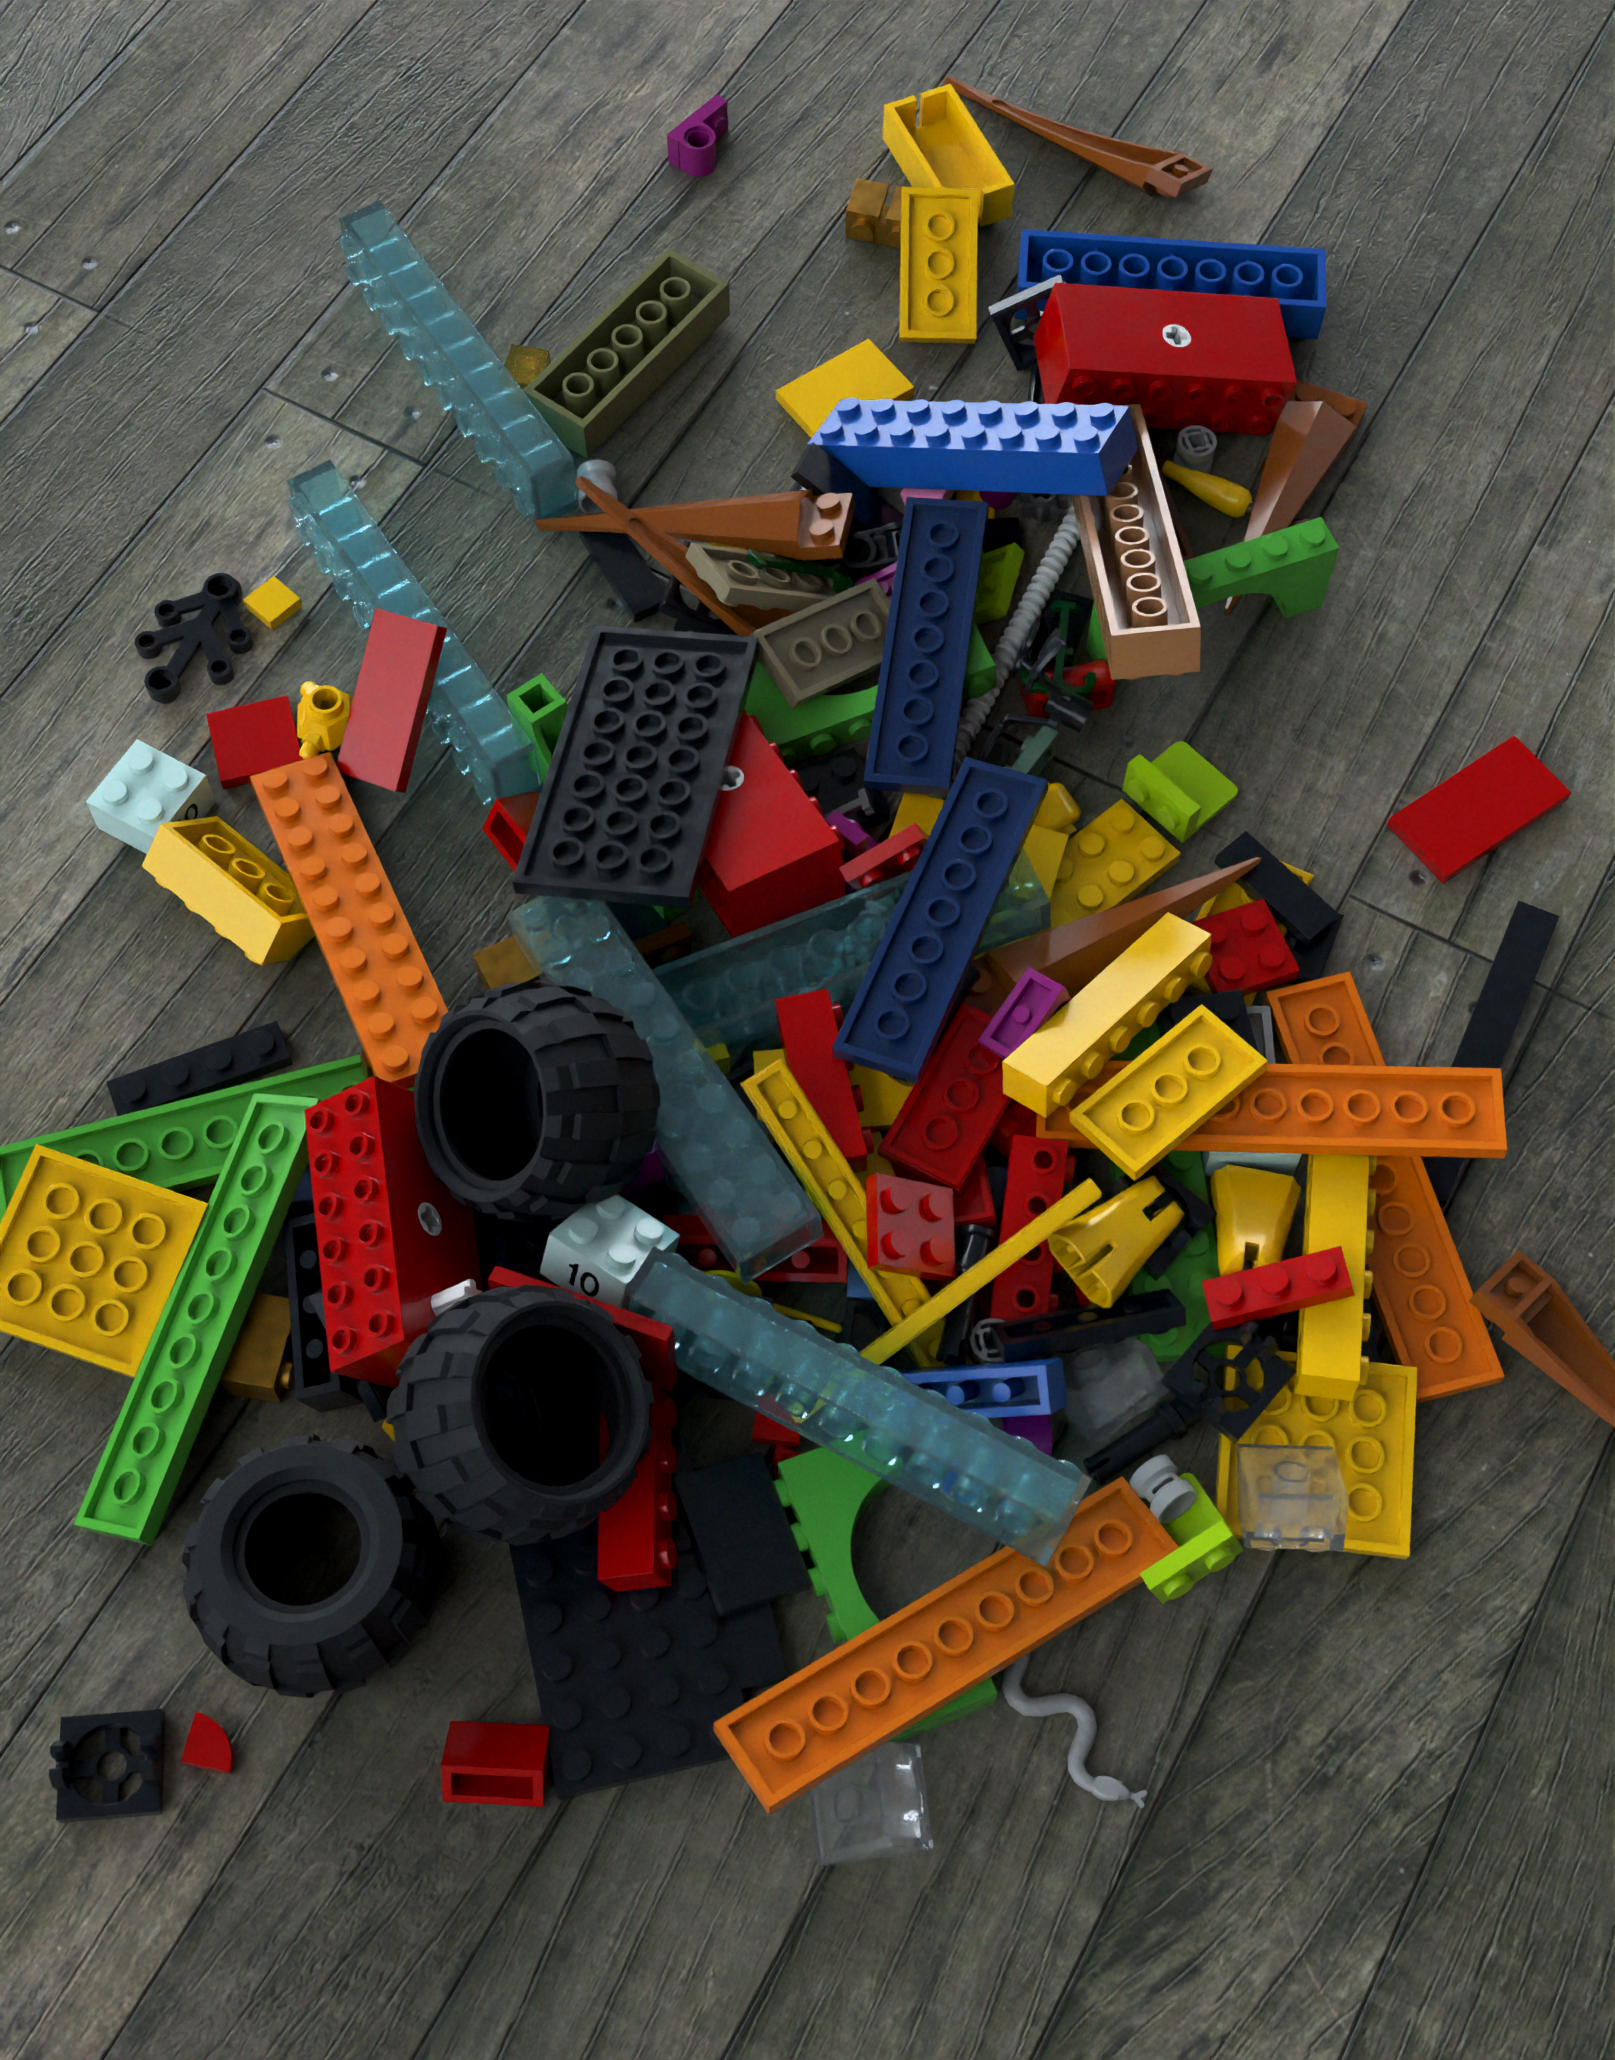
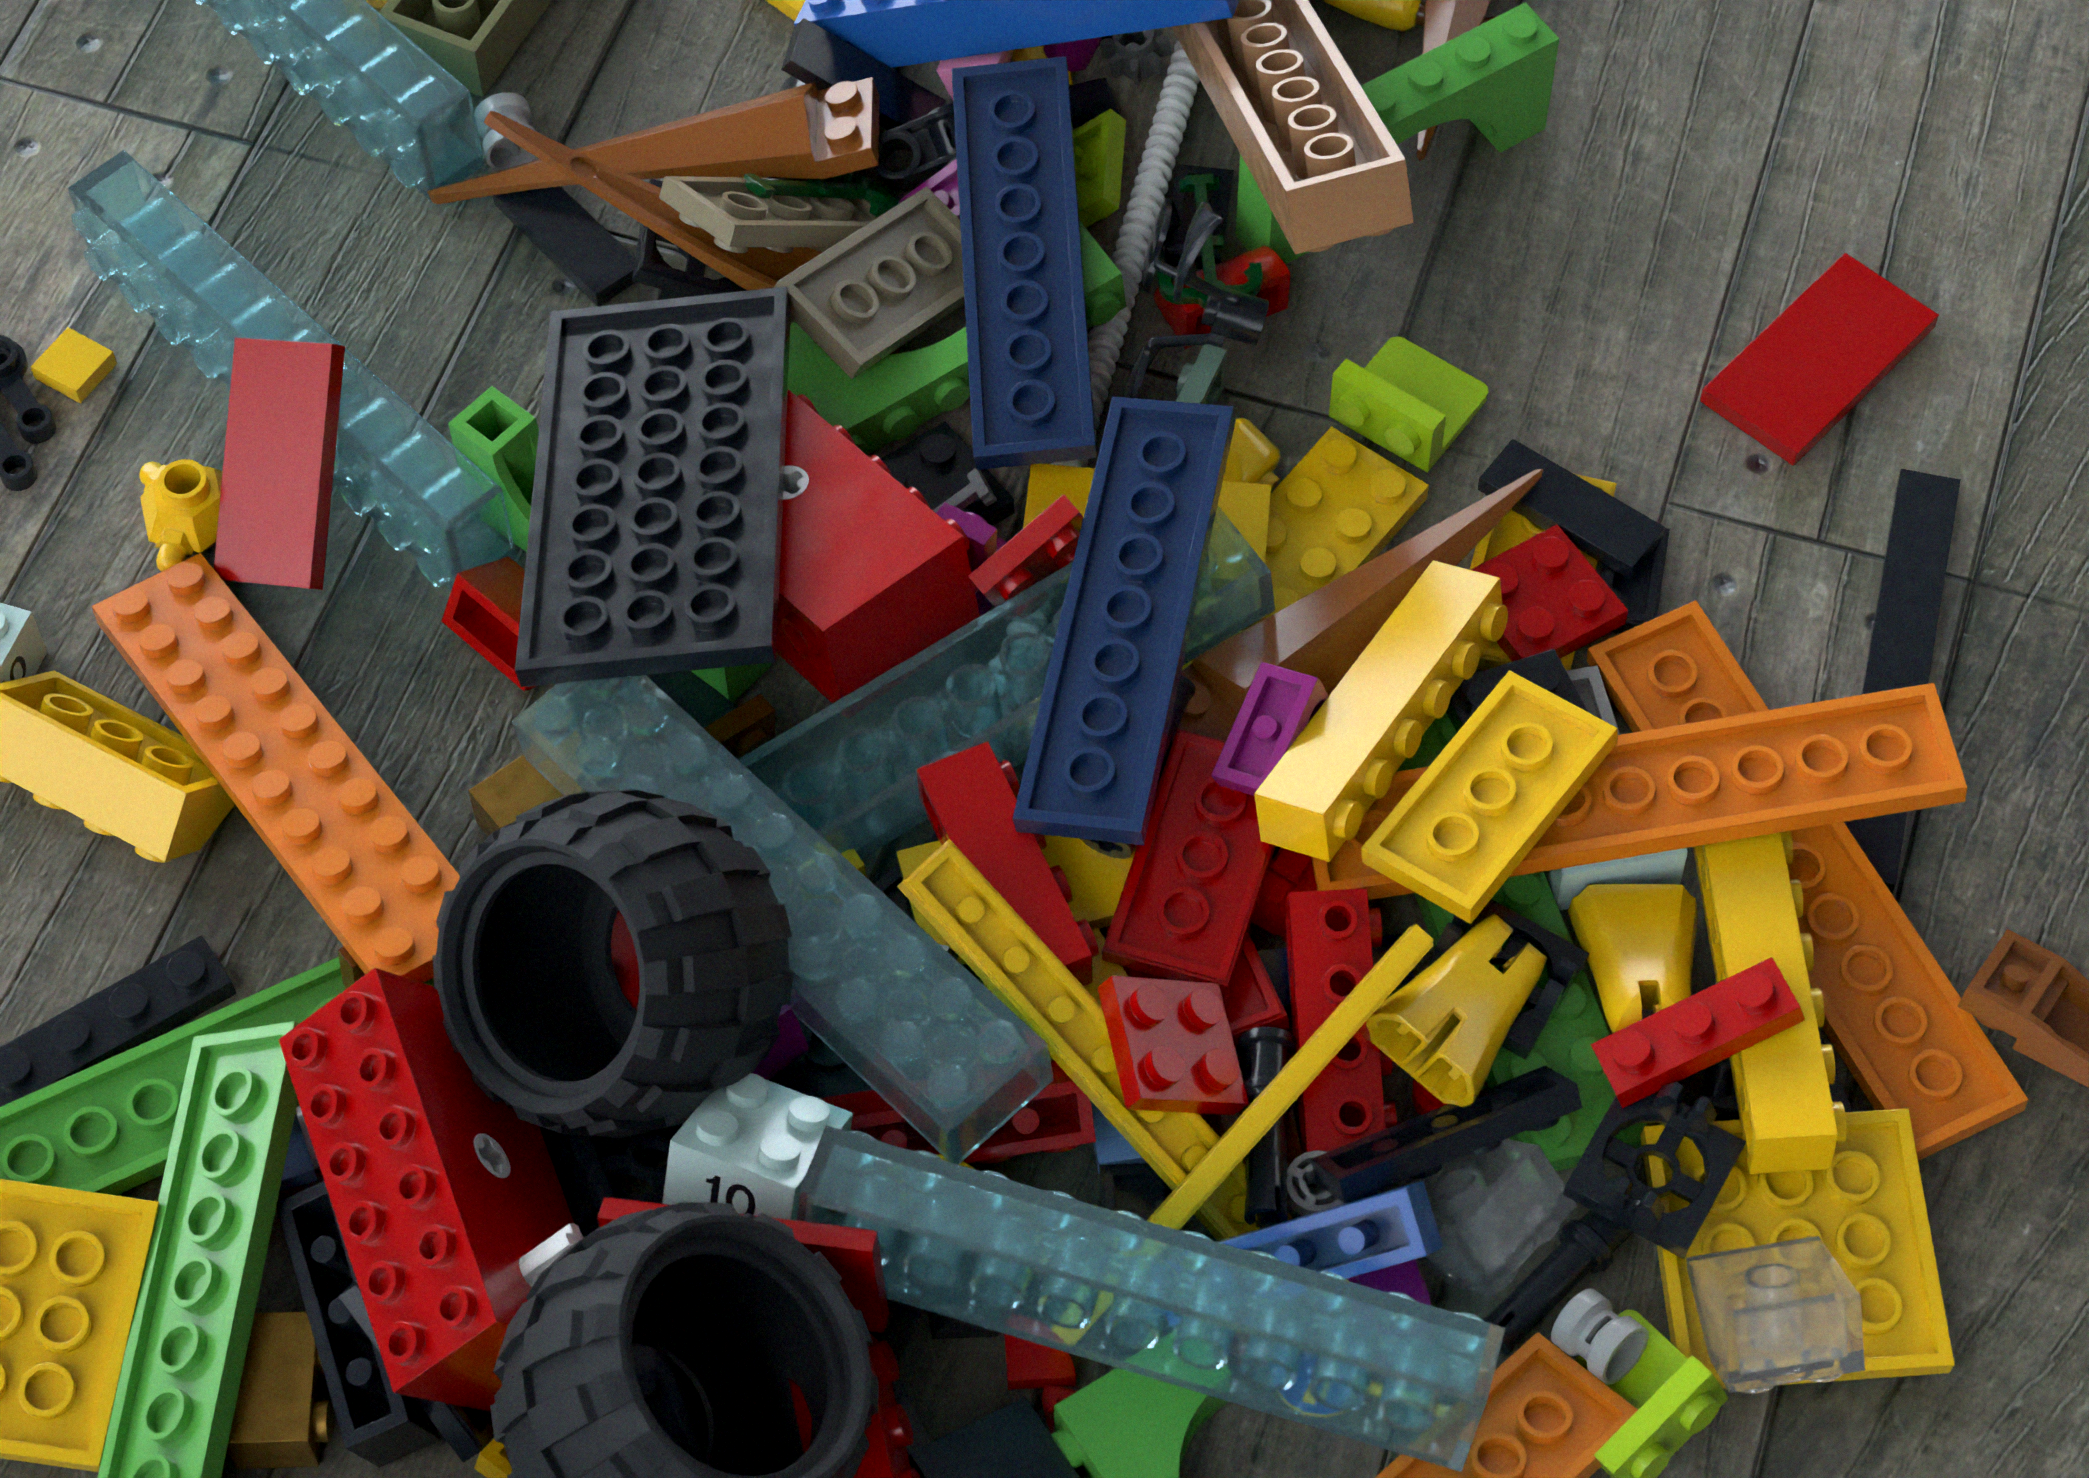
camera: 10 degrees left, 5 degrees down
red tile [206,695,303,789] -> none

